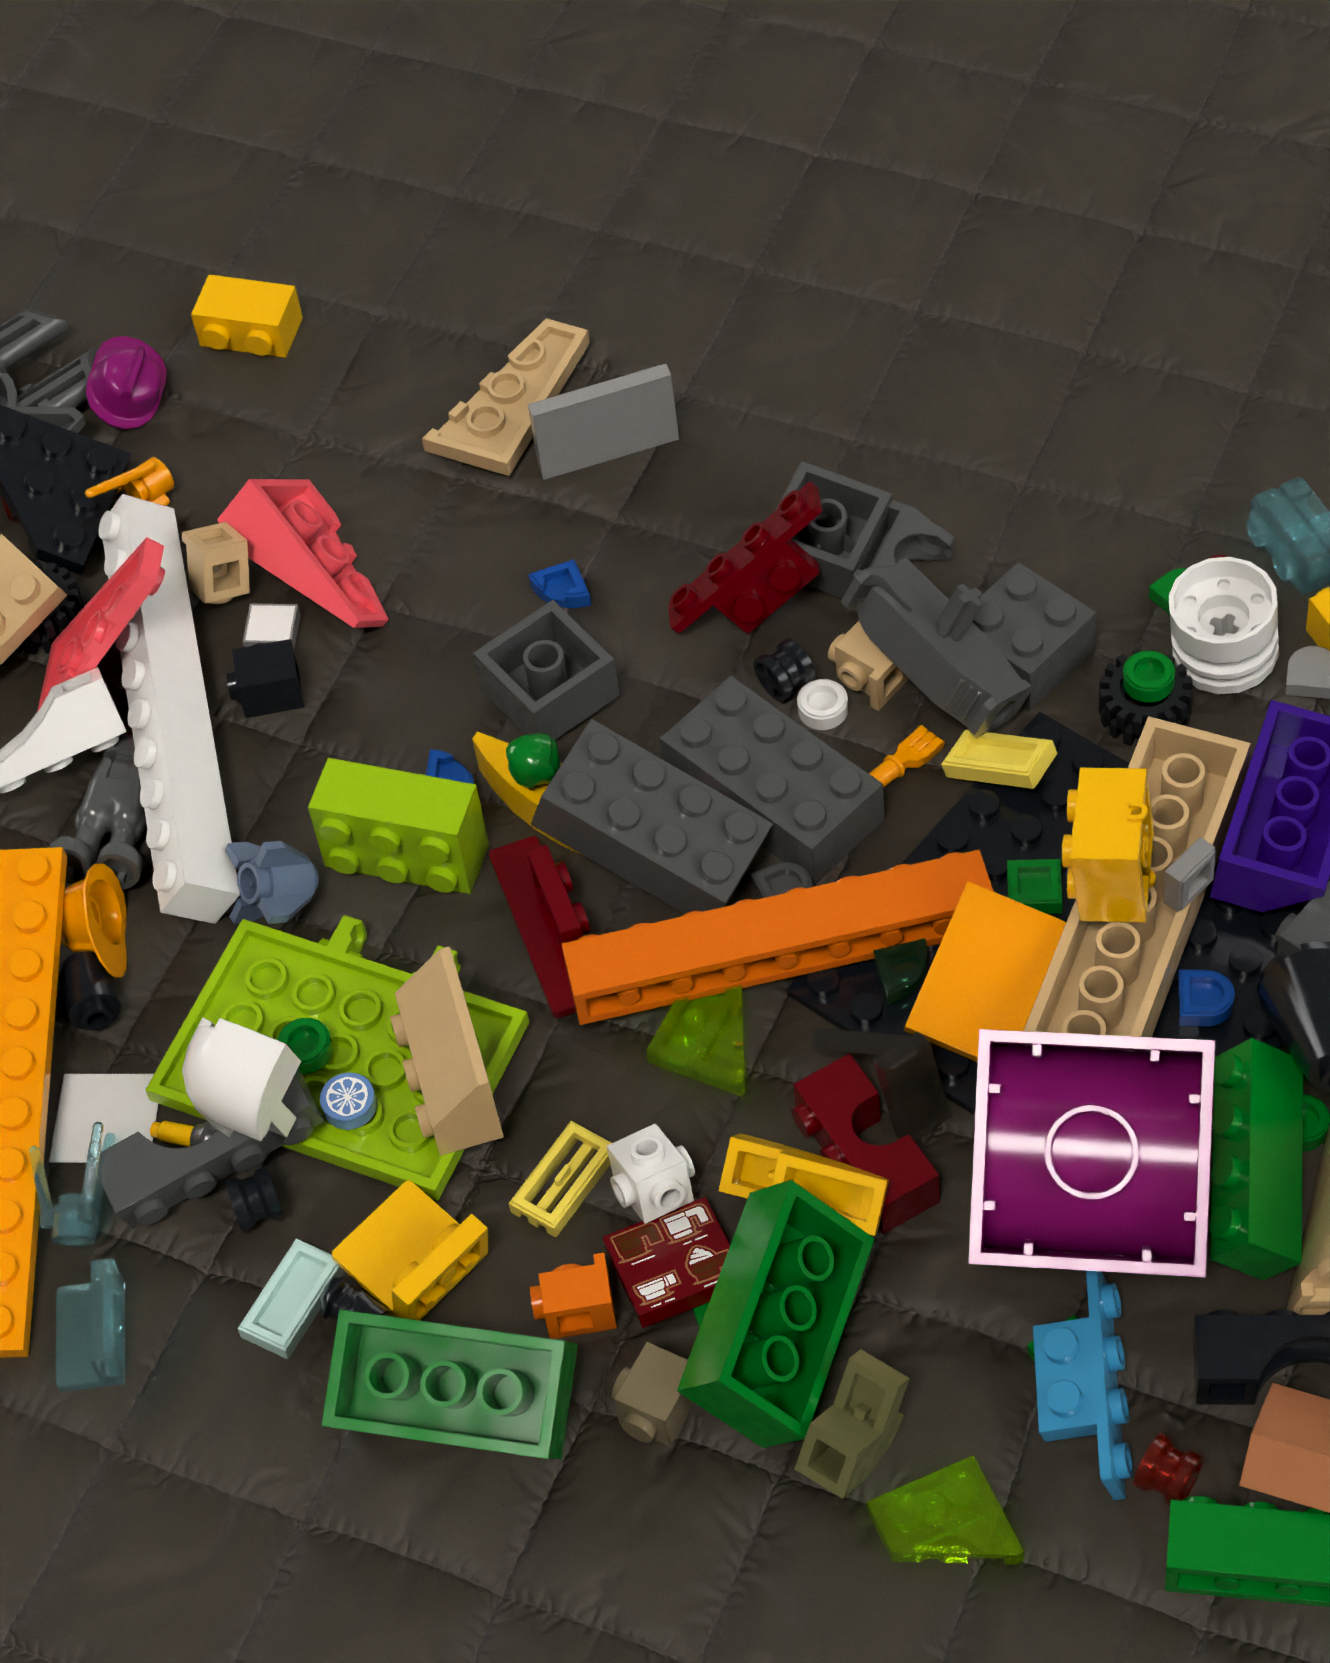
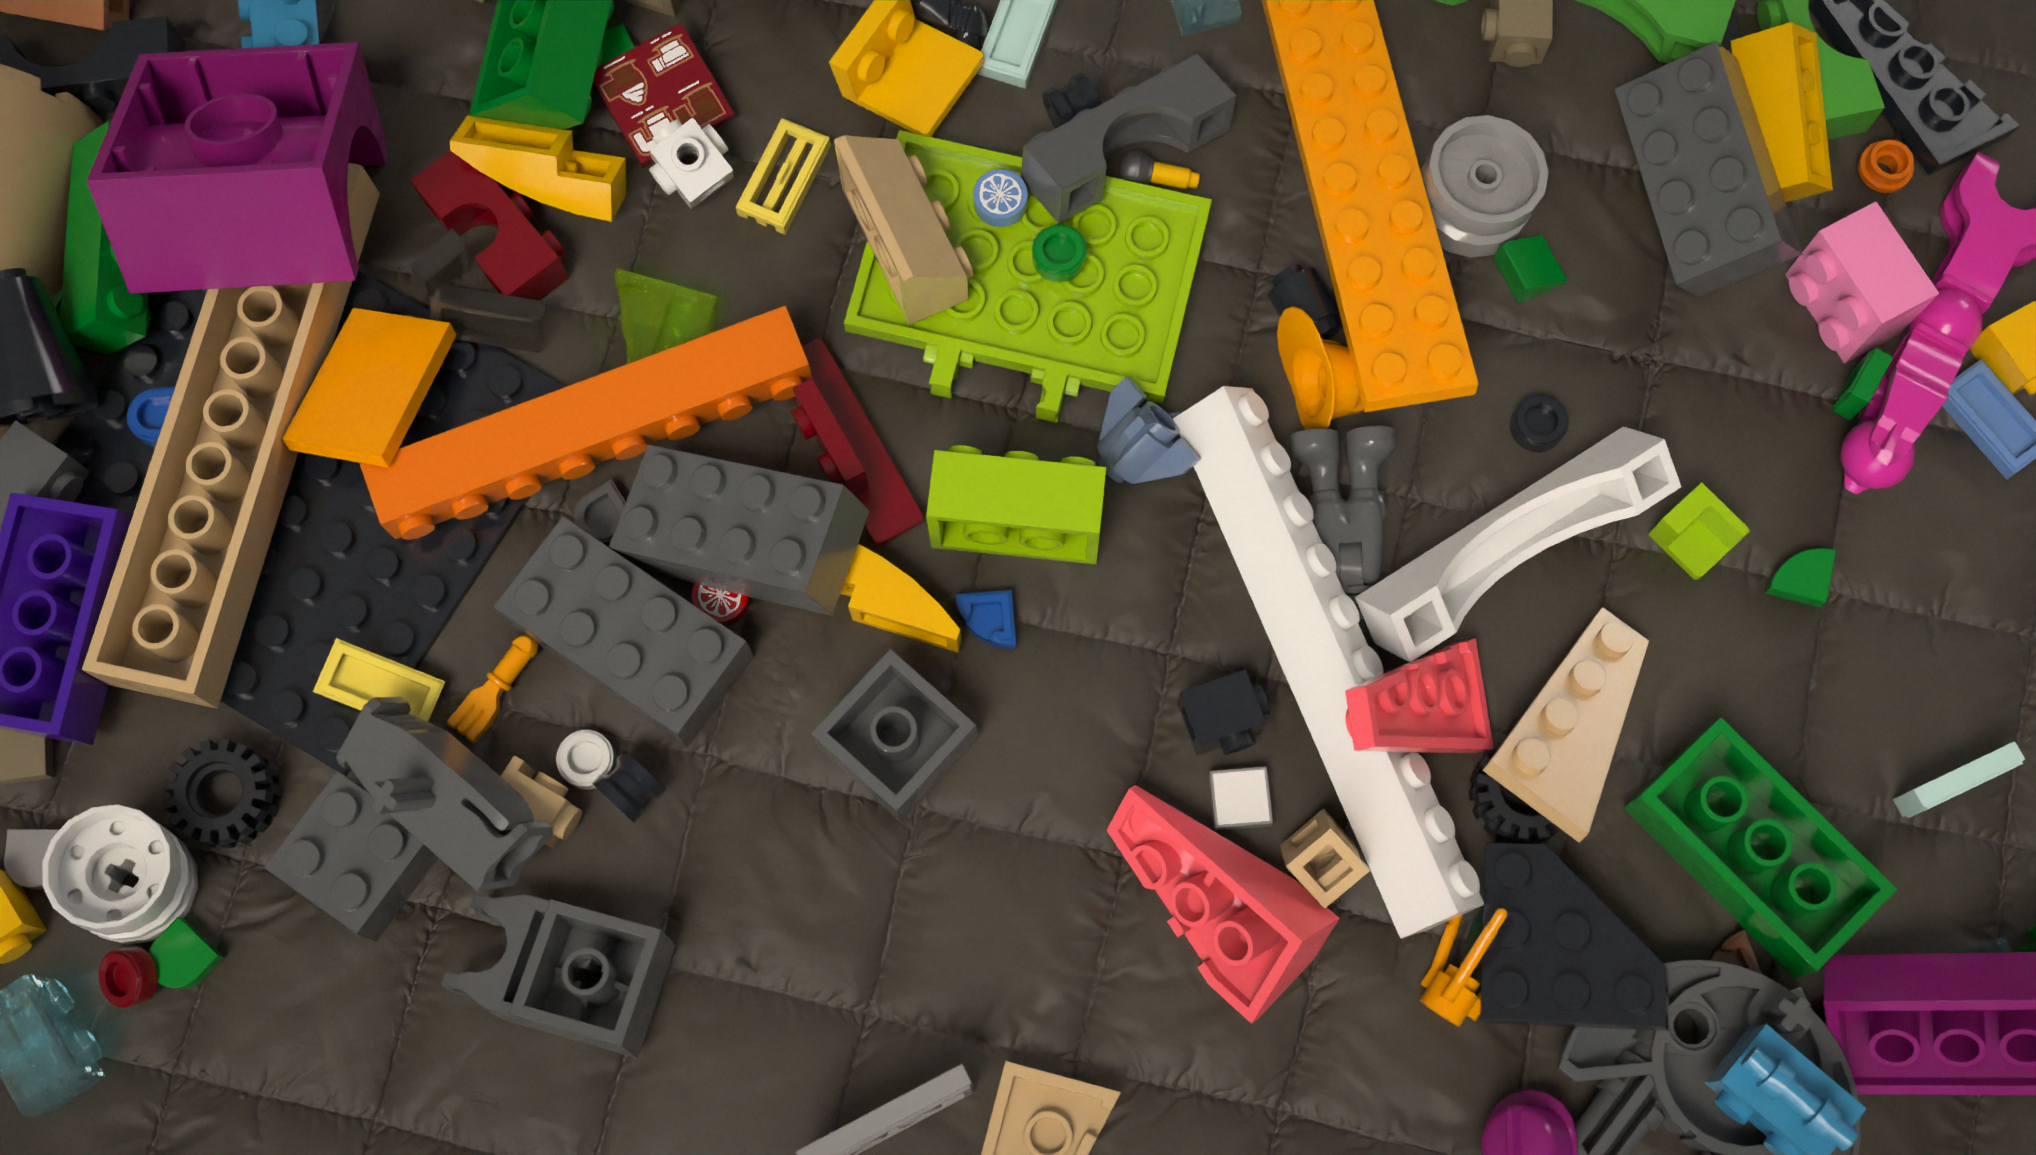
camera: 165 degrees right, 20 degrees up
clear light blue plant [29,1122,115,1246] -> none
white sticker [49,1074,159,1163] -> none
white brick [182,1017,301,1141] -> none
green piece [506,733,561,789] -> none
blue tile [528,559,591,608] -> none
orange brick [529,1253,617,1339] -> none
dark red bracket [668,481,822,634] -> none
clear green tile [873,938,927,1004] -> none
green tile [1007,859,1062,914] -> none
yellow brick [1062,767,1156,923] -> none
green tile [1123,651,1175,703] -> none
light grey tile [1163,837,1216,912] -> none

